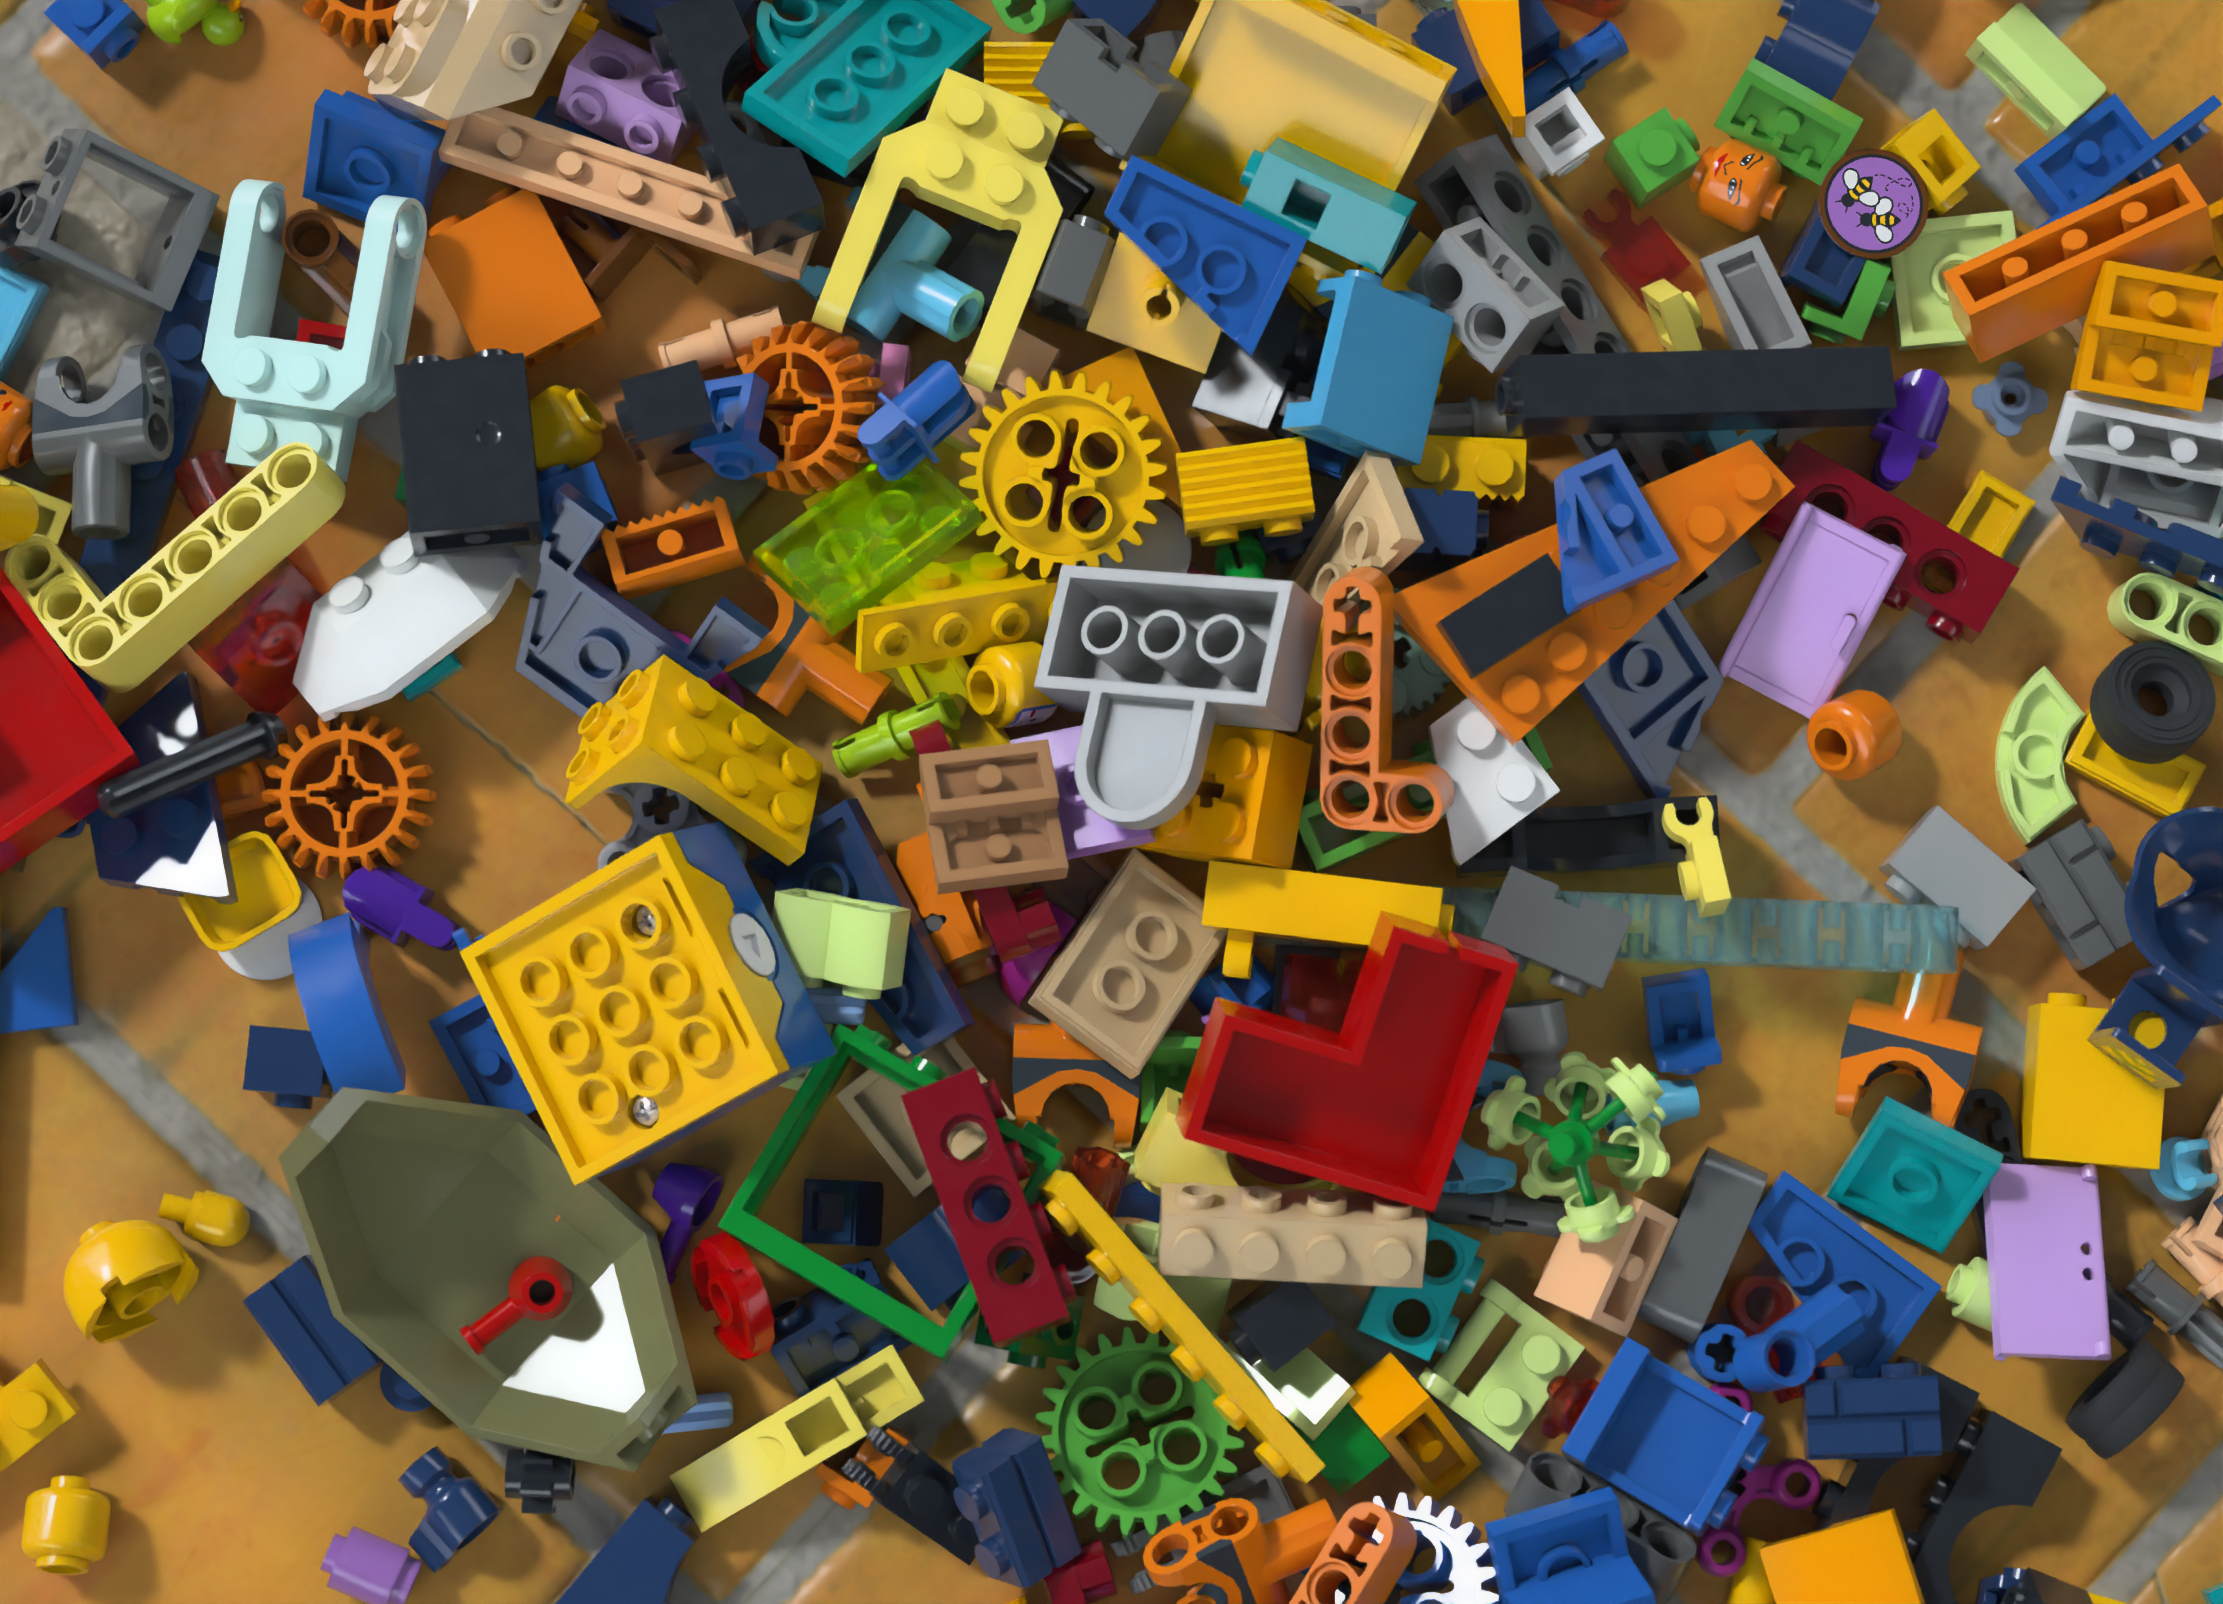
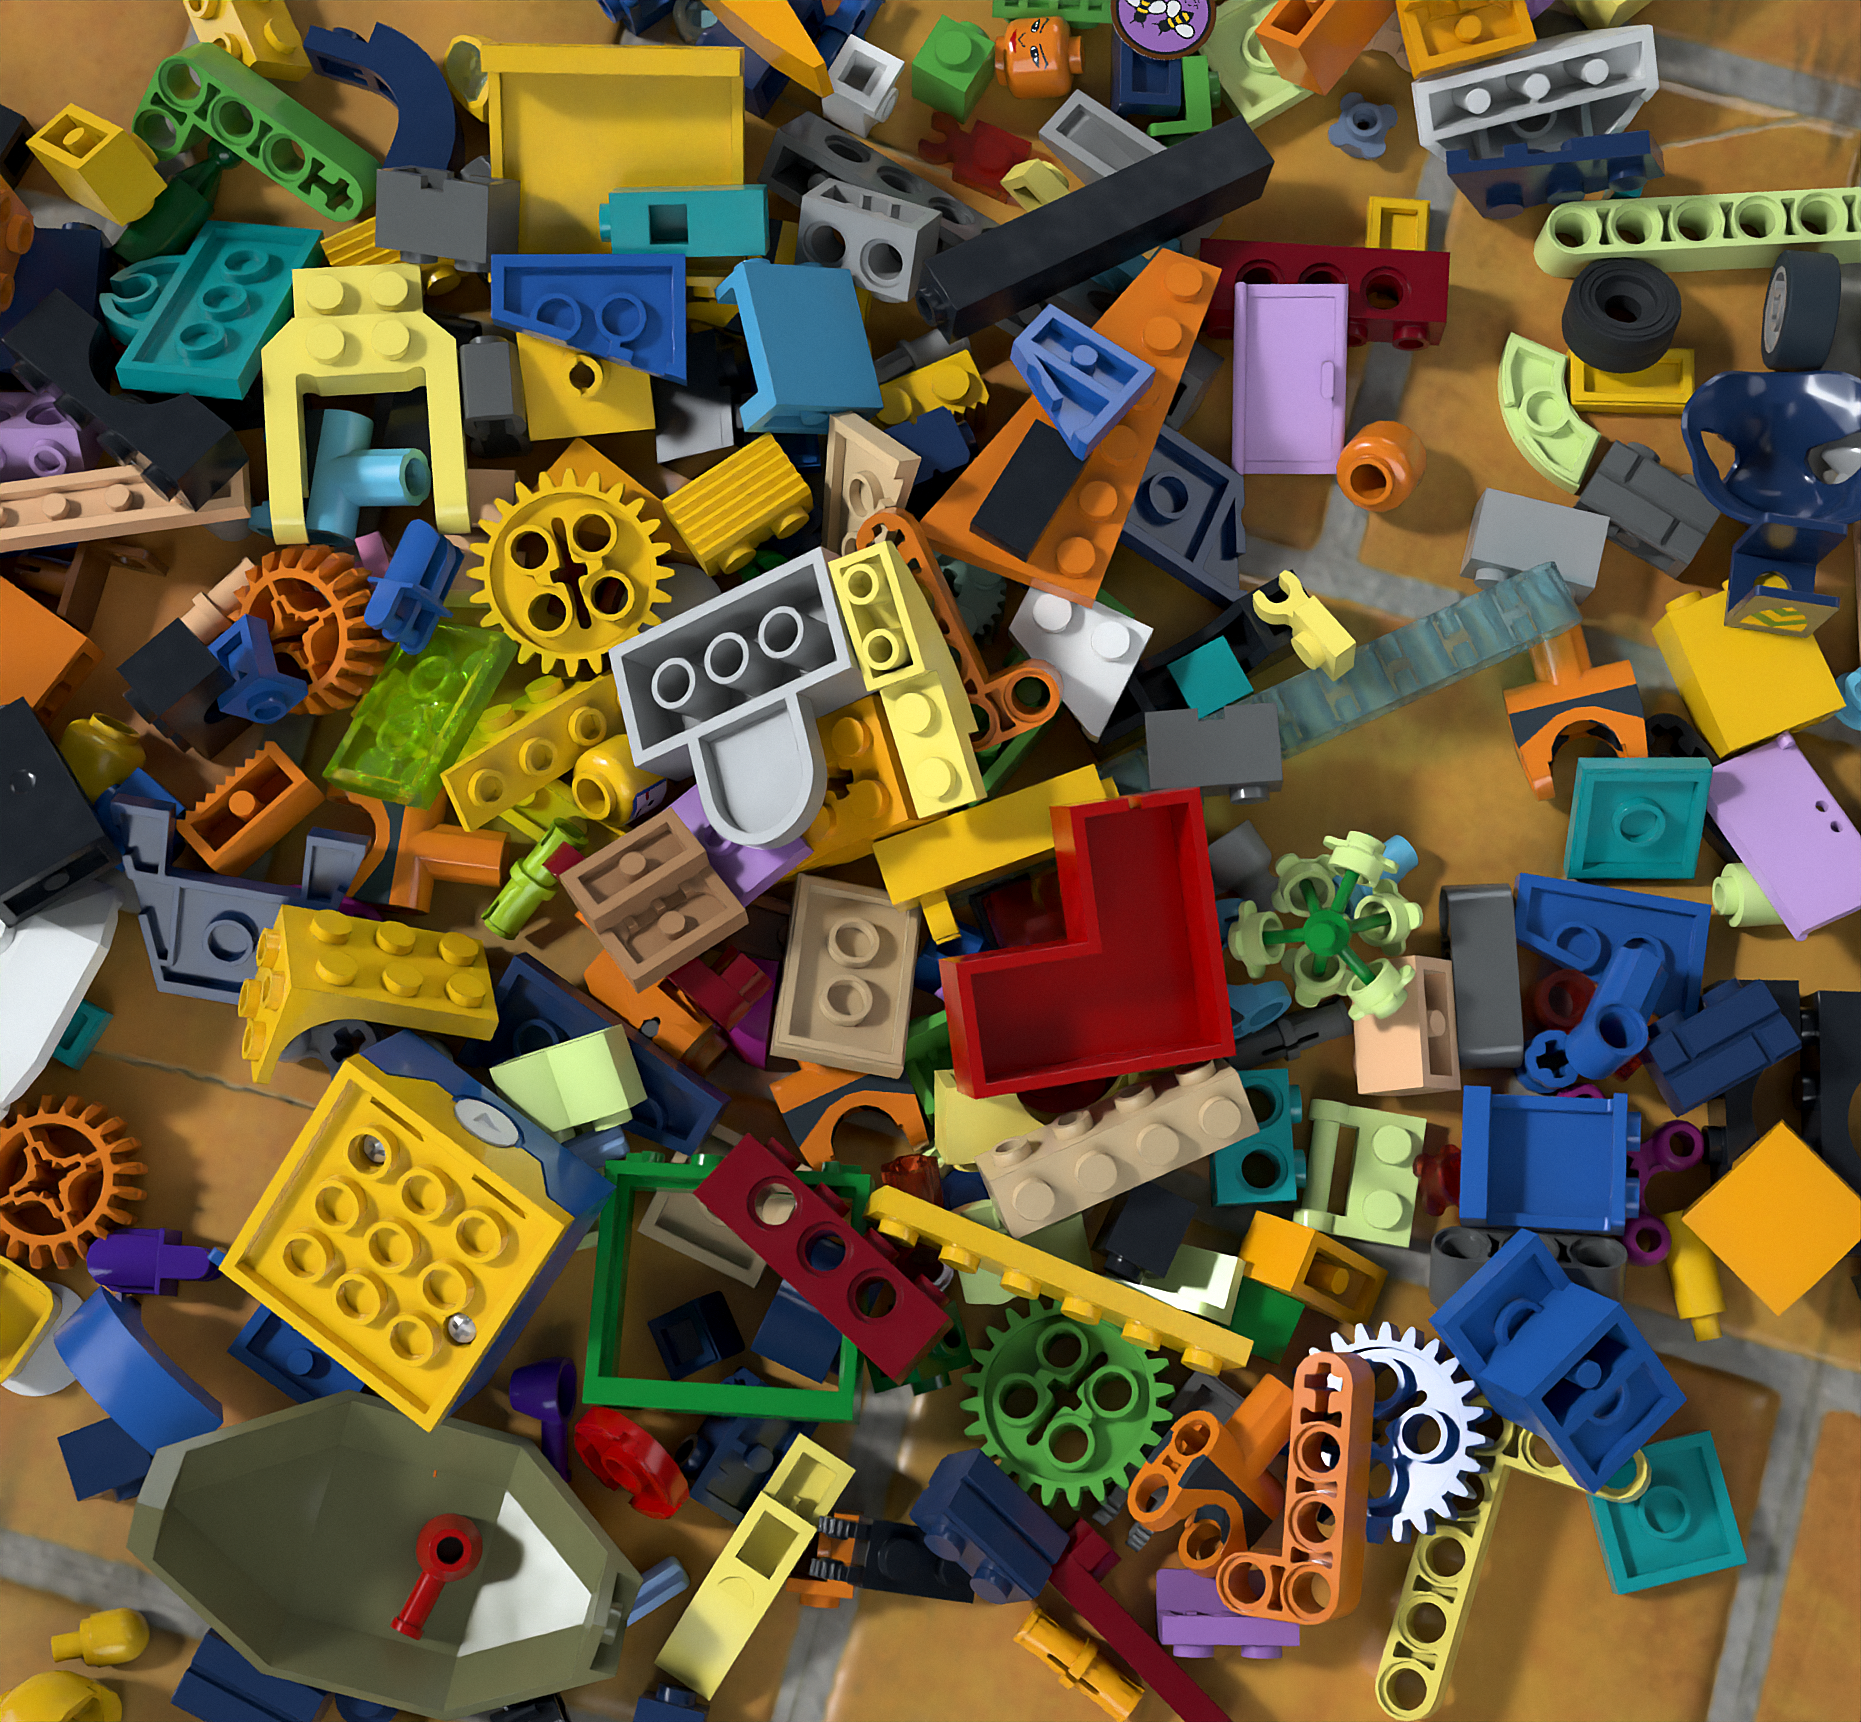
camera: 25 degrees left, 5 degrees down
blue bracket [1641,968,1723,1075] -> none
dark purple arm [1867,369,1950,492] -> none
none -> light yellow slope [828,541,988,818]
none -> teal tile [1167,635,1254,721]

